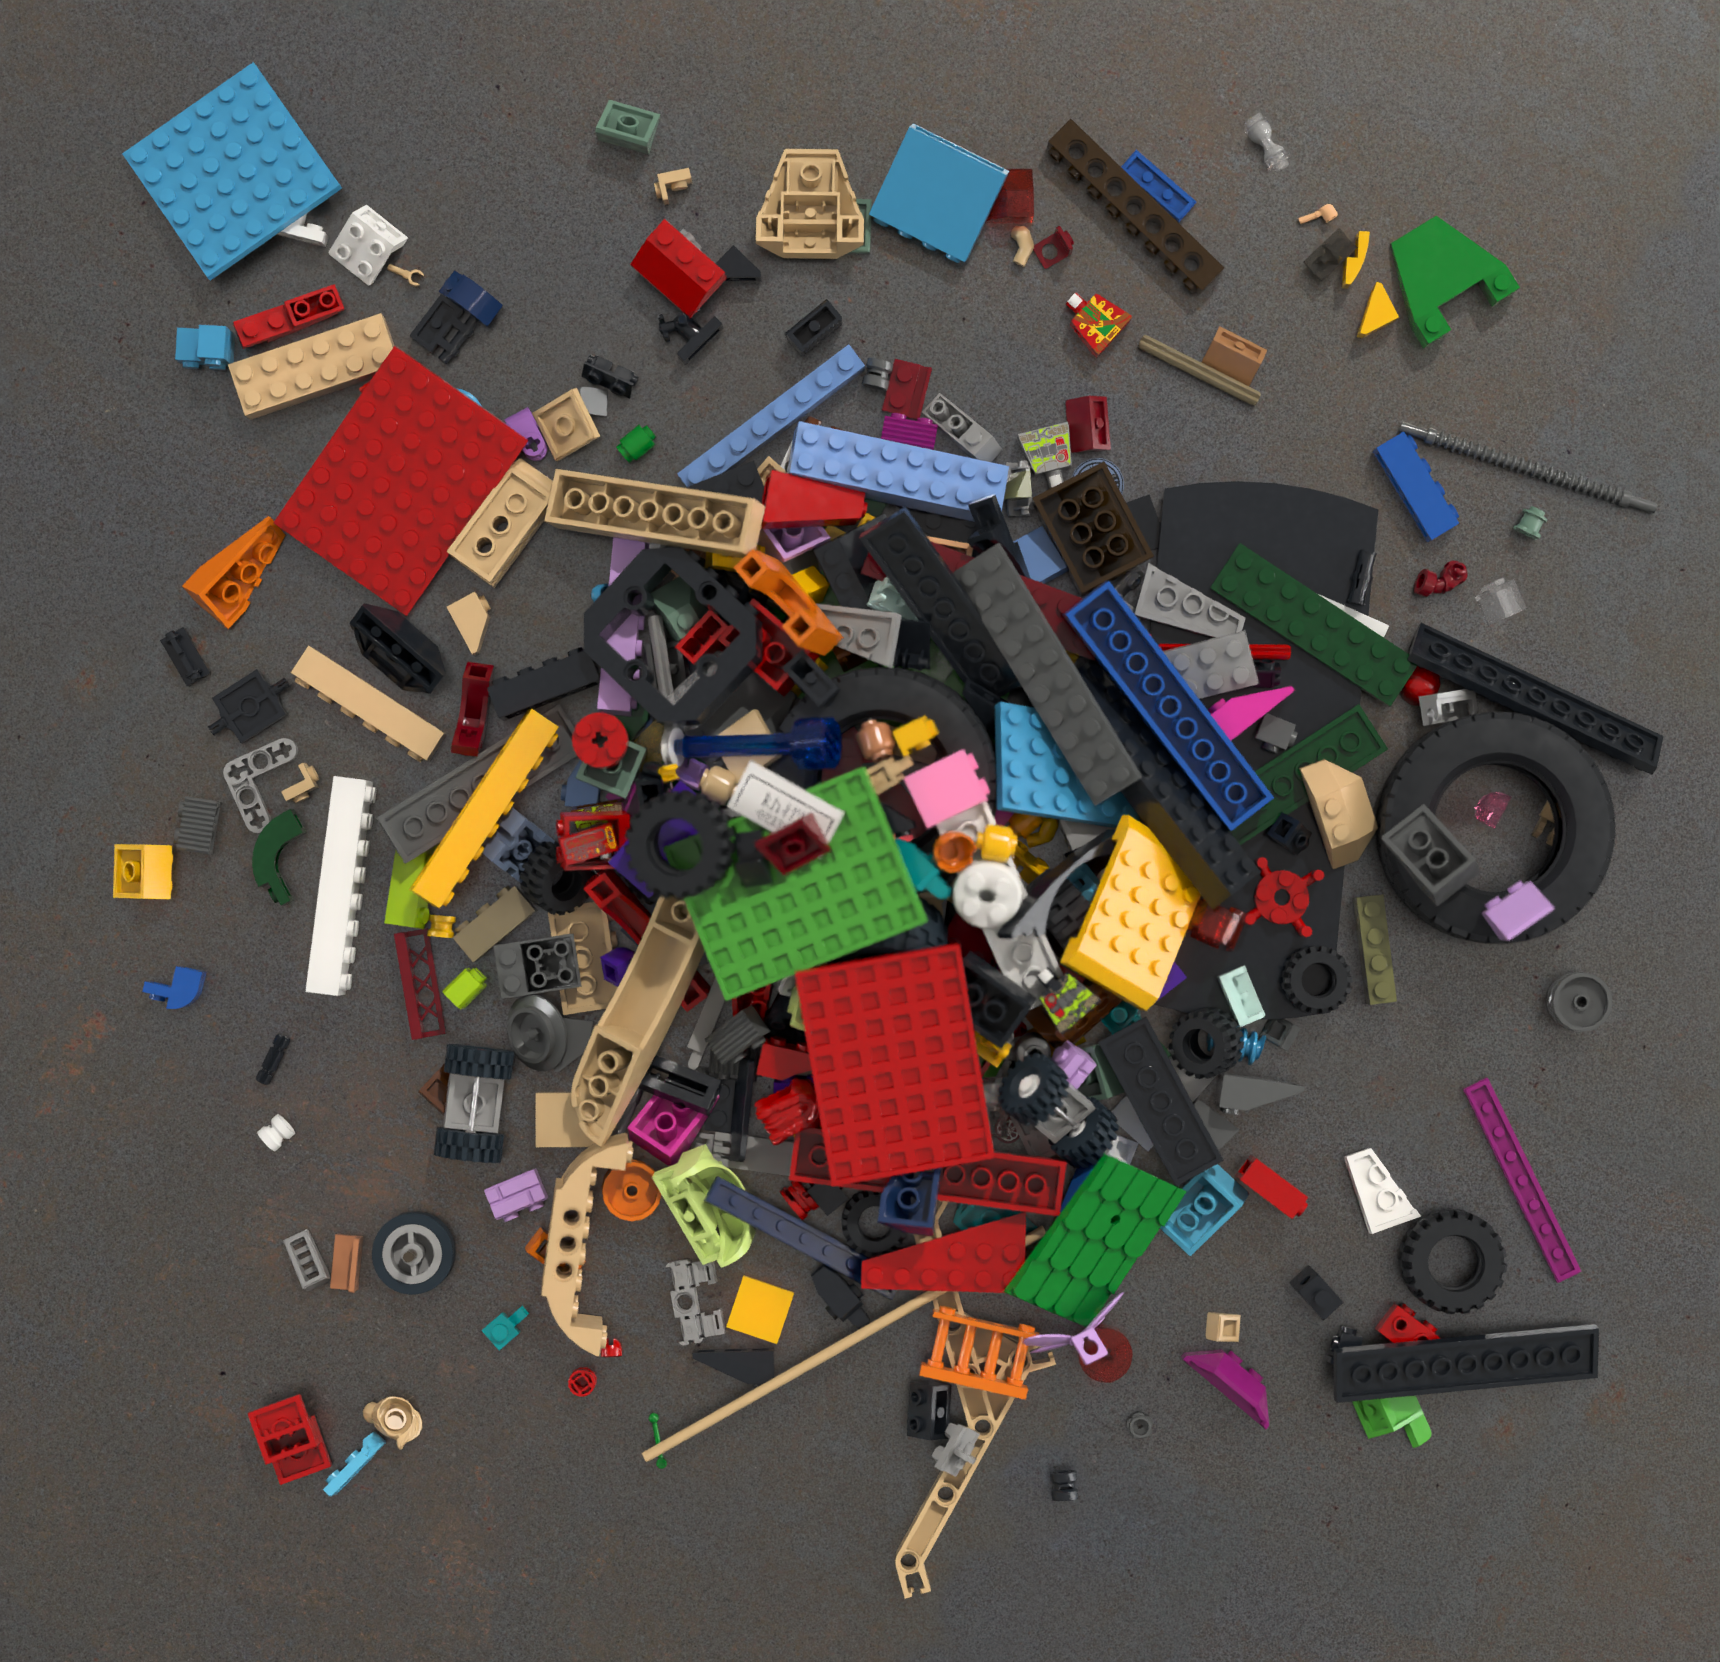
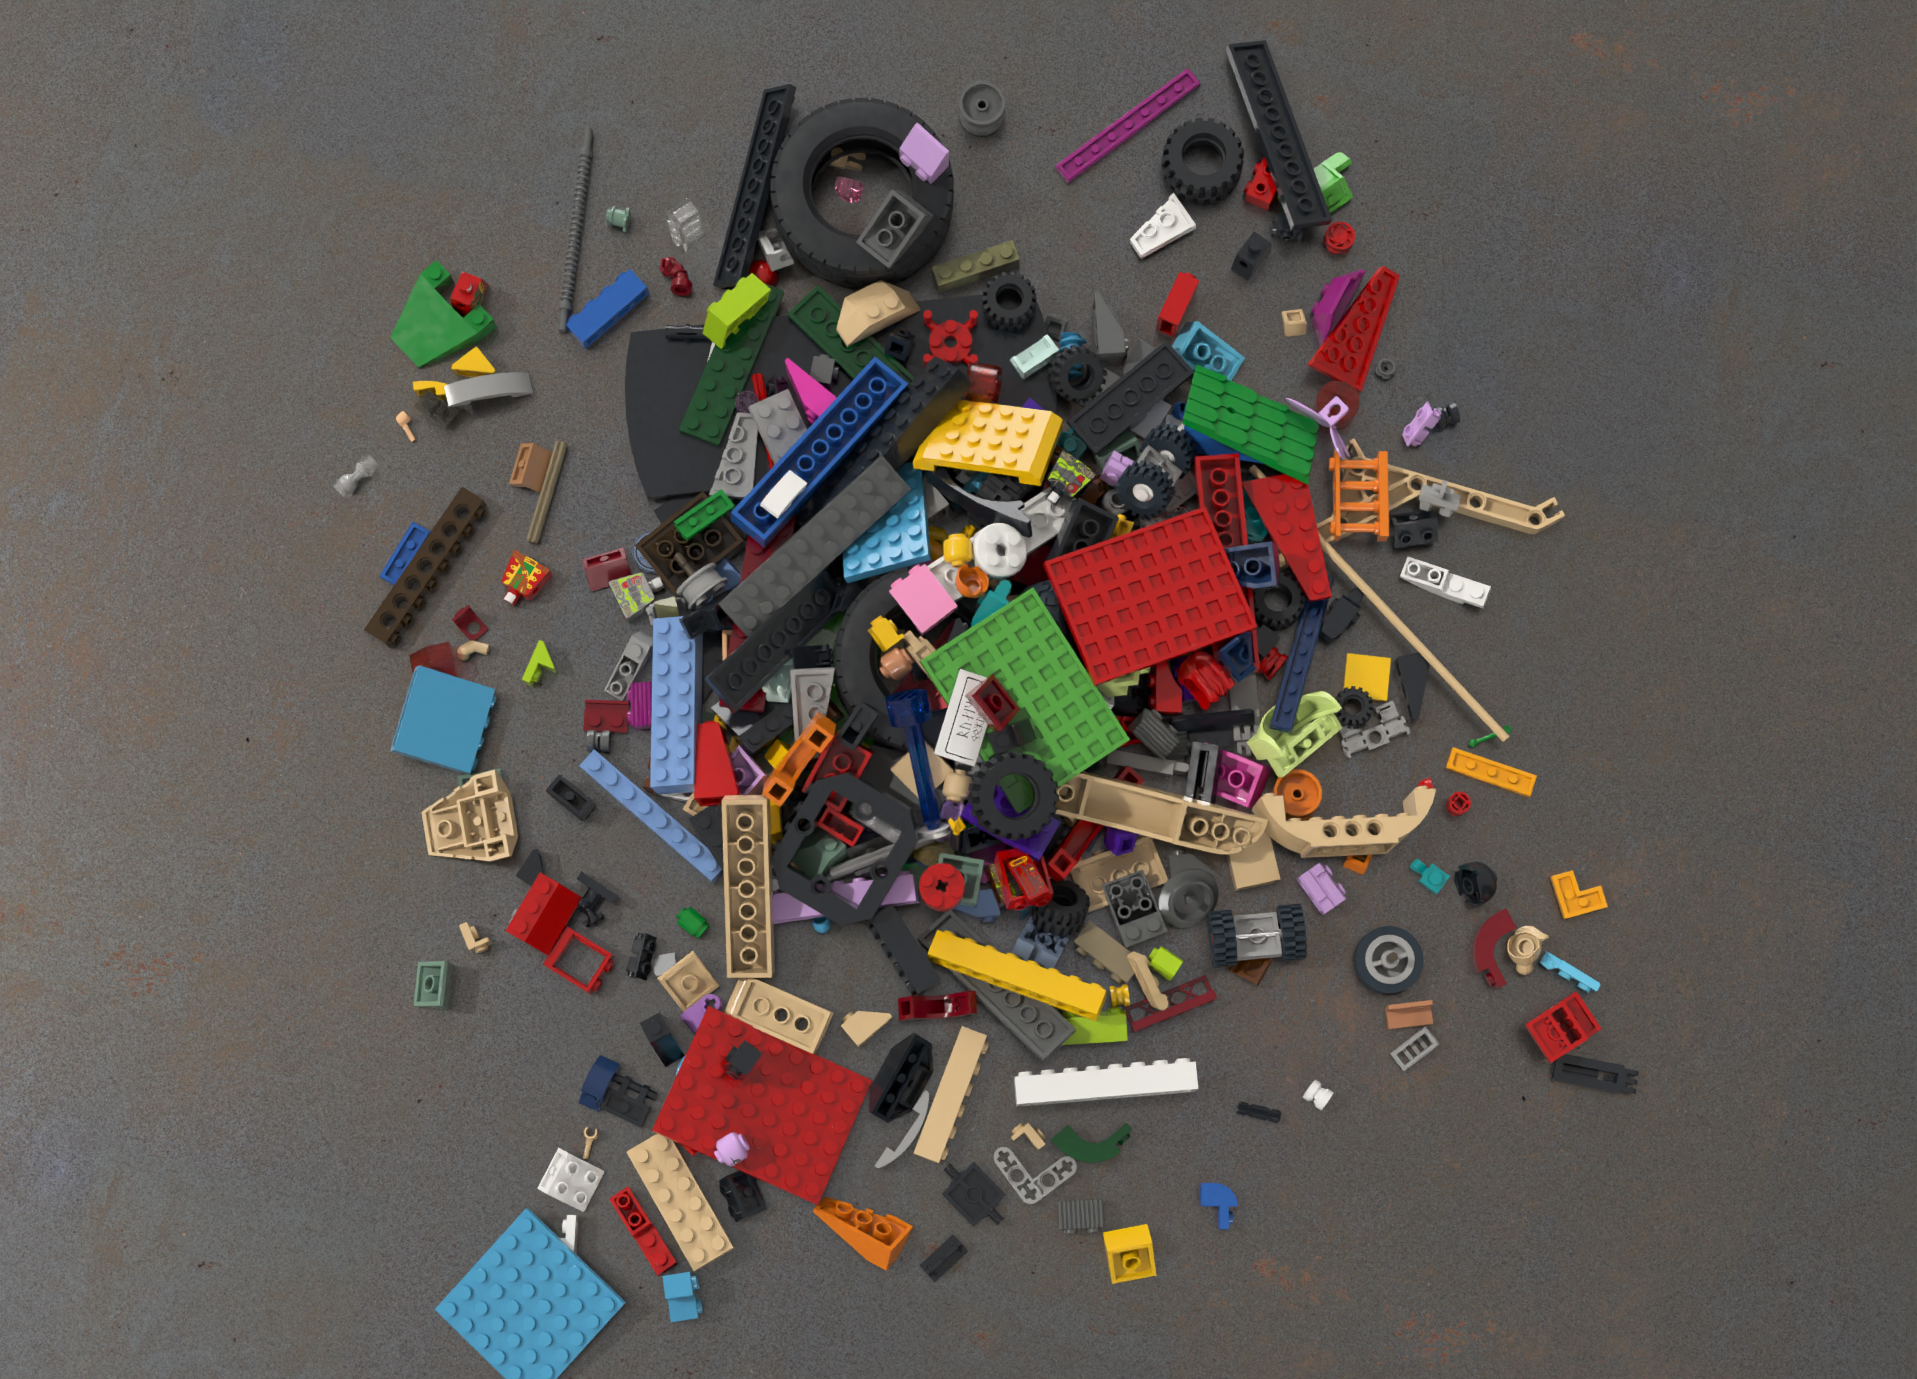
camera: 100 degrees left, 10 degrees down
none -> light grey slope [444,372,533,407]
none -> red torso [450,272,489,317]
none -> lime slope [521,640,557,687]
none -> red window [543,927,615,995]
none -> black slope [640,1012,685,1067]
none -> green hinge [674,489,735,541]
none -> light grey wheel [674,552,728,610]
none -> lime wedge [702,273,771,349]
none -> lavender head [714,1132,750,1167]
none -> black bracket [719,1171,767,1222]
none -> black brick [724,1040,763,1080]
none -> clear purple wheel [734,390,758,413]
none -> white slope [760,470,807,519]
none -> light grey slope [875,1090,929,1169]
none -> tan hinge [1127,951,1169,1010]
none -> blue hinge [1172,401,1187,420]
none -> dark blue slope [1217,631,1256,682]
none -> red wing [1307,266,1400,392]
none -> red wheel [1324,221,1355,255]
none -> black tyre [1334,686,1374,729]
none -> white slope [1400,557,1491,609]
none -> lavender hinge [1402,401,1442,447]
none -> light orange tile [1445,747,1537,797]
none -> black cylinder [1454,861,1497,907]
none -> dark red arch [1471,908,1517,990]
none -> light orange plate [1550,870,1608,920]
none -> black hinge [1551,1054,1639,1094]

